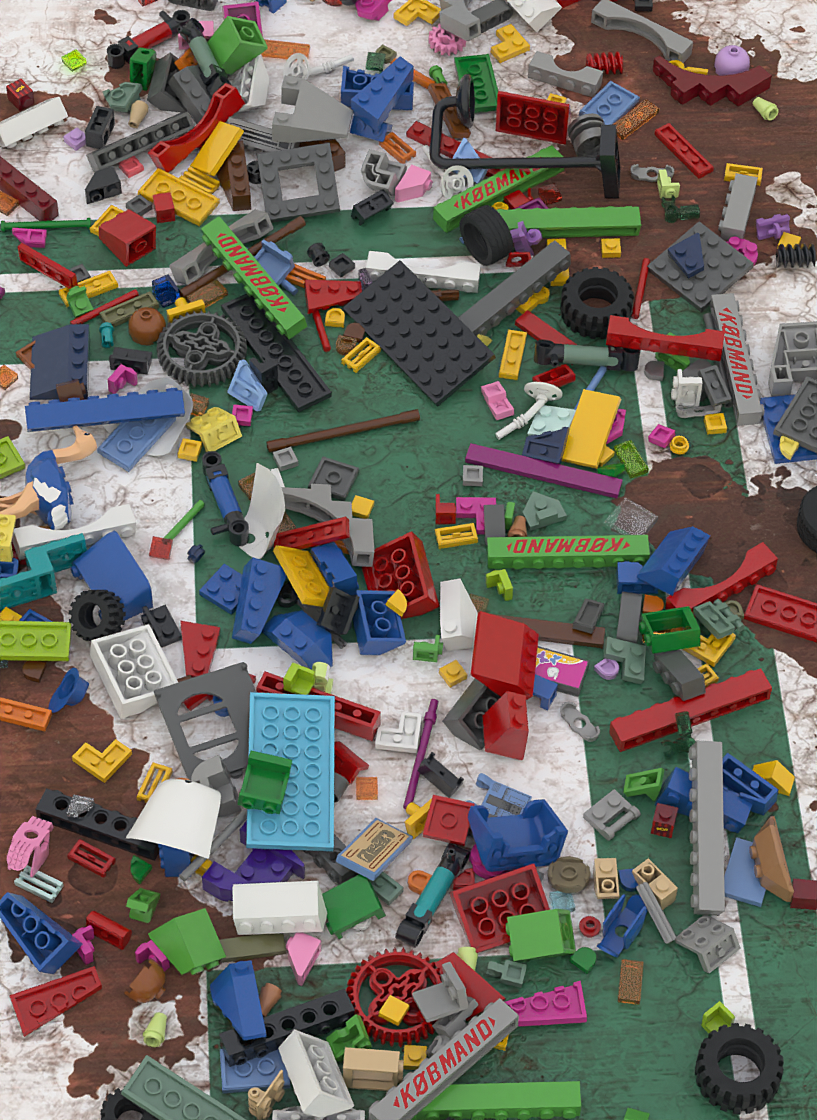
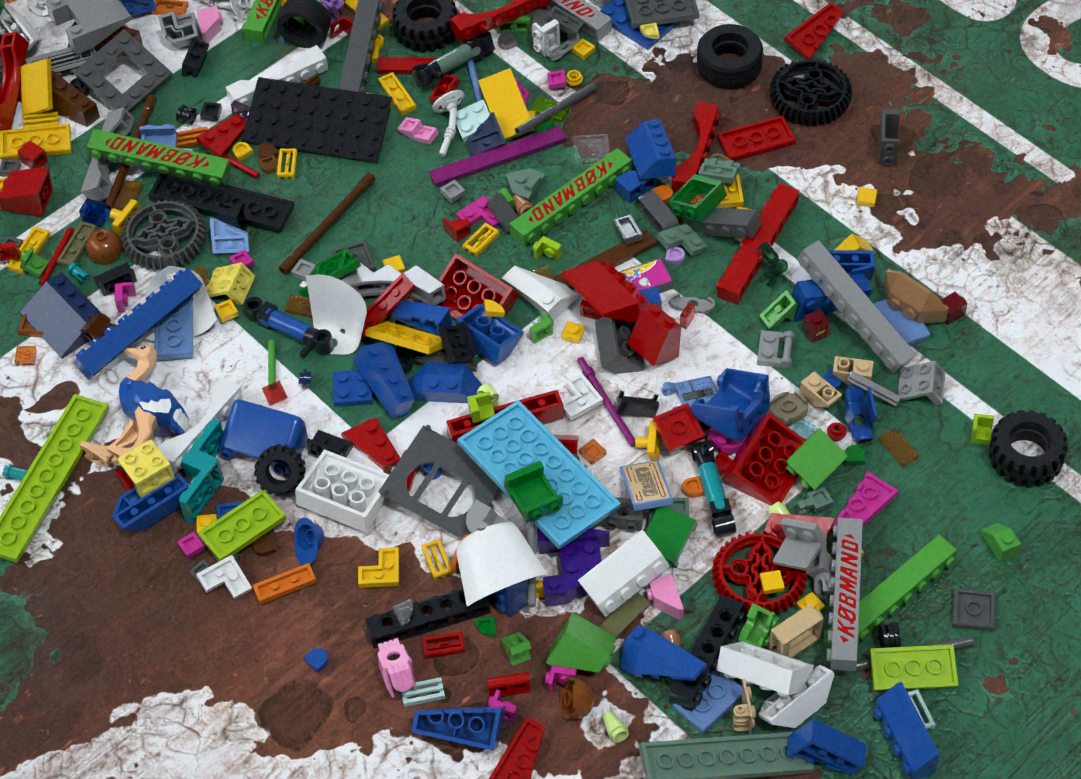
camera: 35 degrees left, 0 degrees up
none -> green wing [299,248,361,297]
none -> dark grey piece [515,83,597,136]
none -> clear red tile [680,302,695,329]

